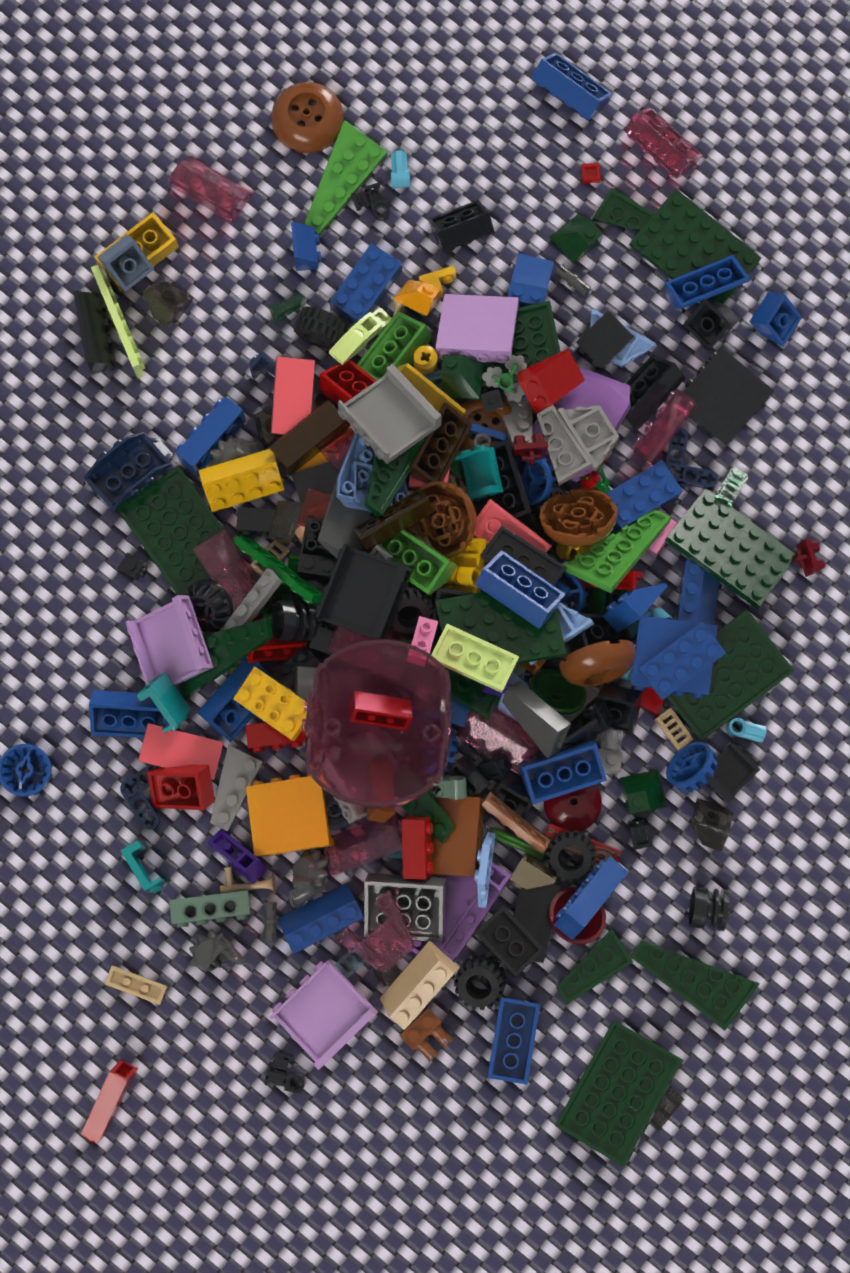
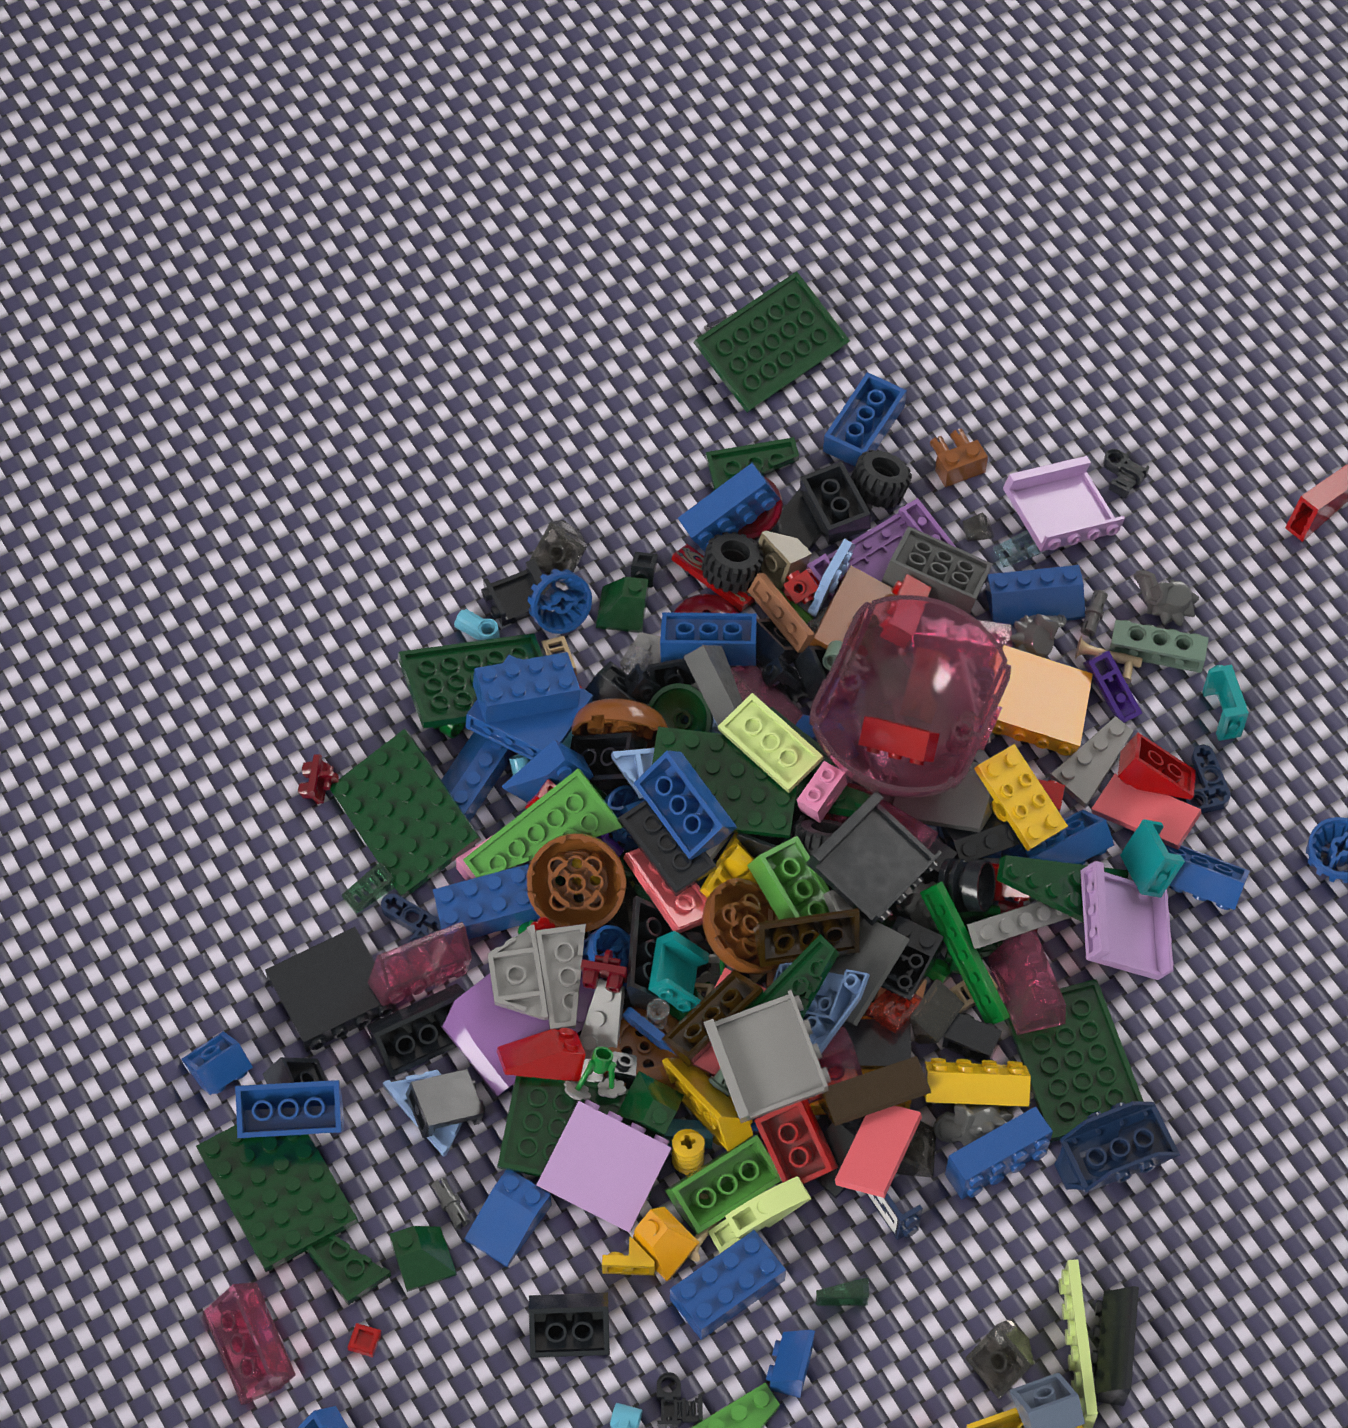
camera: 160 degrees left, 20 degrees down
tan plate [105,966,168,1005] -> none
black bracket [117,552,148,581] -> none
black gear [183,579,233,632] -> none
black tyre [293,306,345,349] -> none
clear pink wing [333,890,415,973] -> none
tan slope [380,941,459,1030] -> none
dark green wing [630,941,760,1031] -> none
black wheel [689,886,730,931] -> none
none -> red brick [783,568,820,604]

